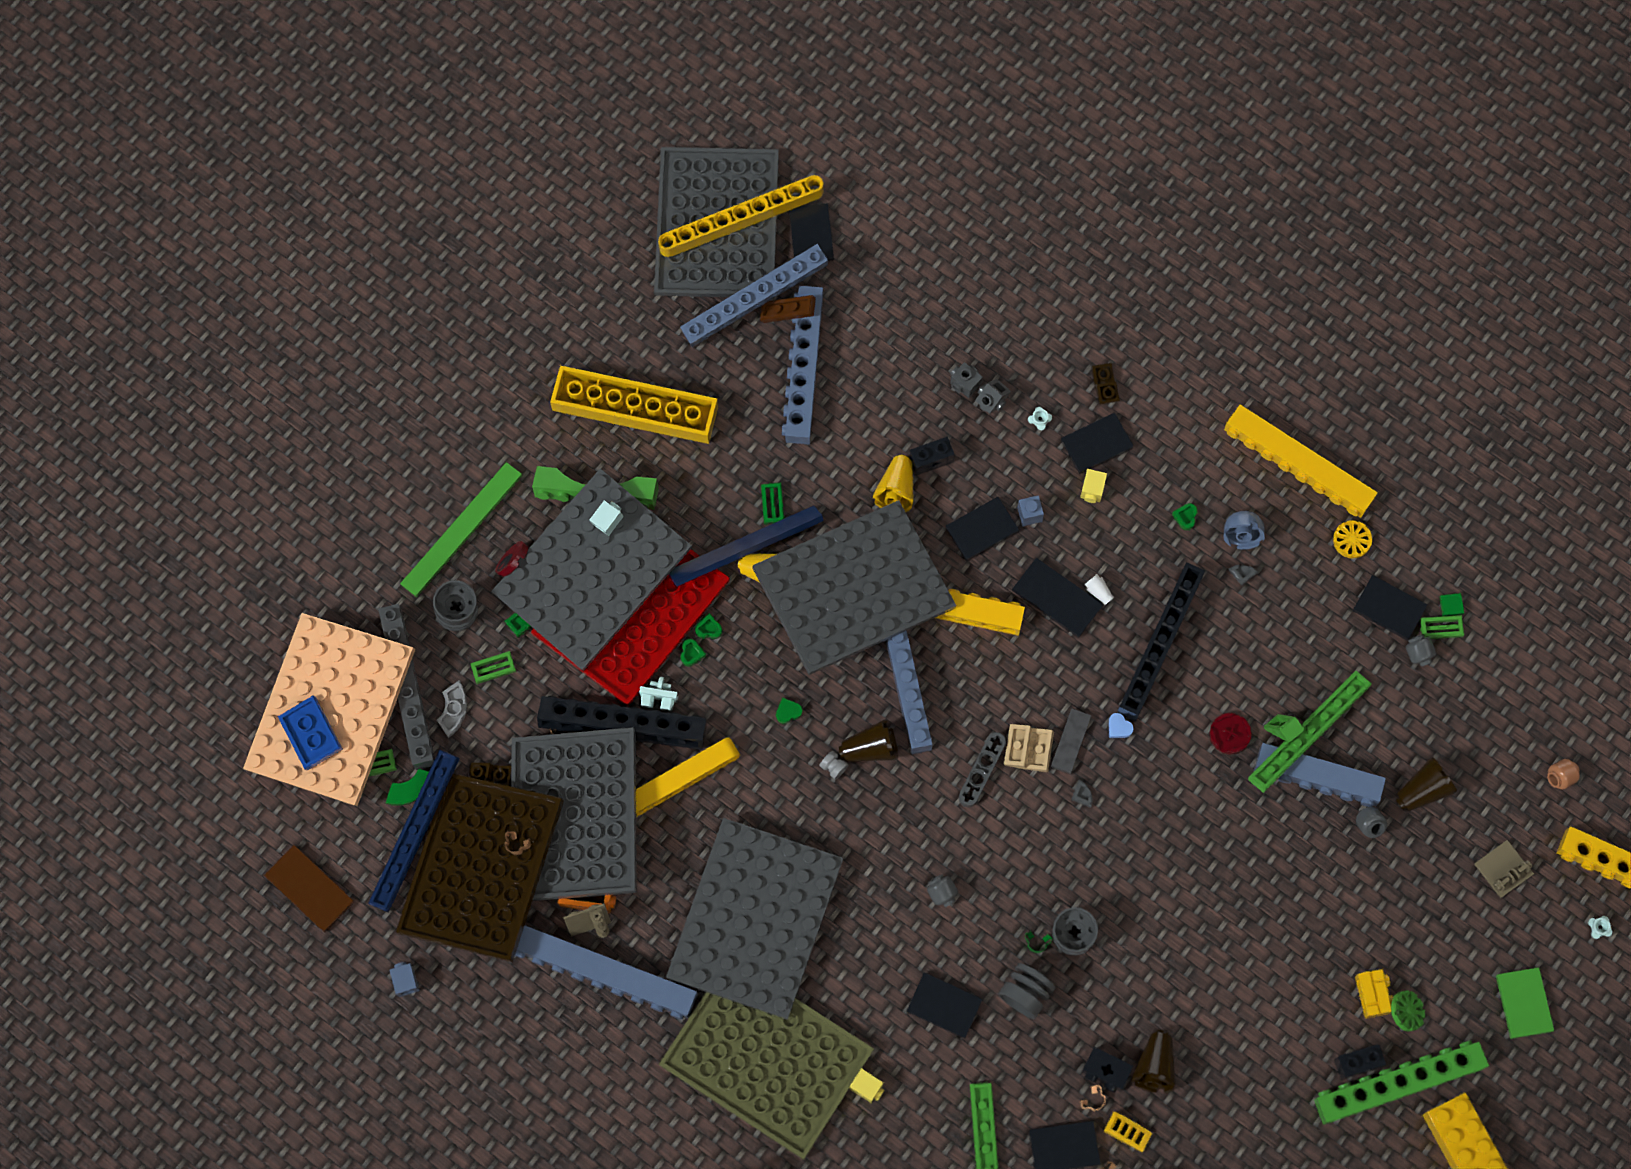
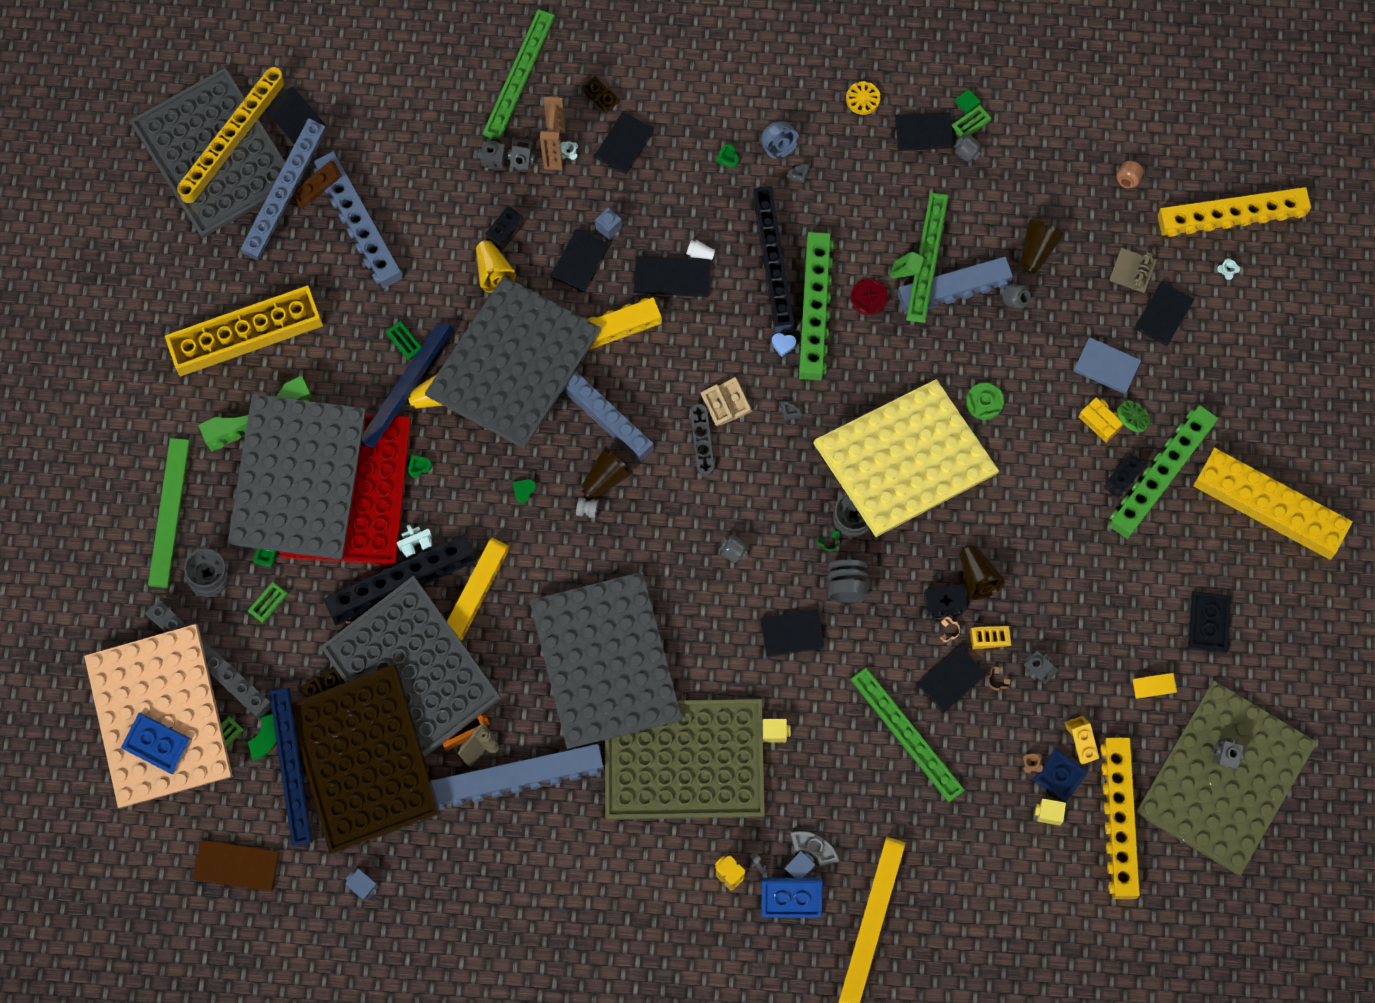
camera: 35 degrees left, 0 degrees up
light grey tile [436,681,467,738] -> none
dark red tile [495,541,528,577] -> none
medium nougat piece [505,831,531,855] -> none
light aqua brick [590,500,624,536] -> none
green tile [681,639,706,667] -> none
flat silver tile [1051,708,1091,774] -> none
light yellow brick [1080,469,1107,503] -> none
yellow brick [1224,405,1378,518] -> none
bright green tile [1496,968,1554,1039] -> none
none -> bright green tile [483,9,555,141]
none -> medium nougat fence [540,96,566,170]
none -> bright green brick [799,232,833,380]
none -> light yellow plate [813,379,999,537]
none -> bright green tile [966,382,1004,420]
none -> sand blue tile [1074,337,1141,395]
none -> black tile [1134,281,1194,346]

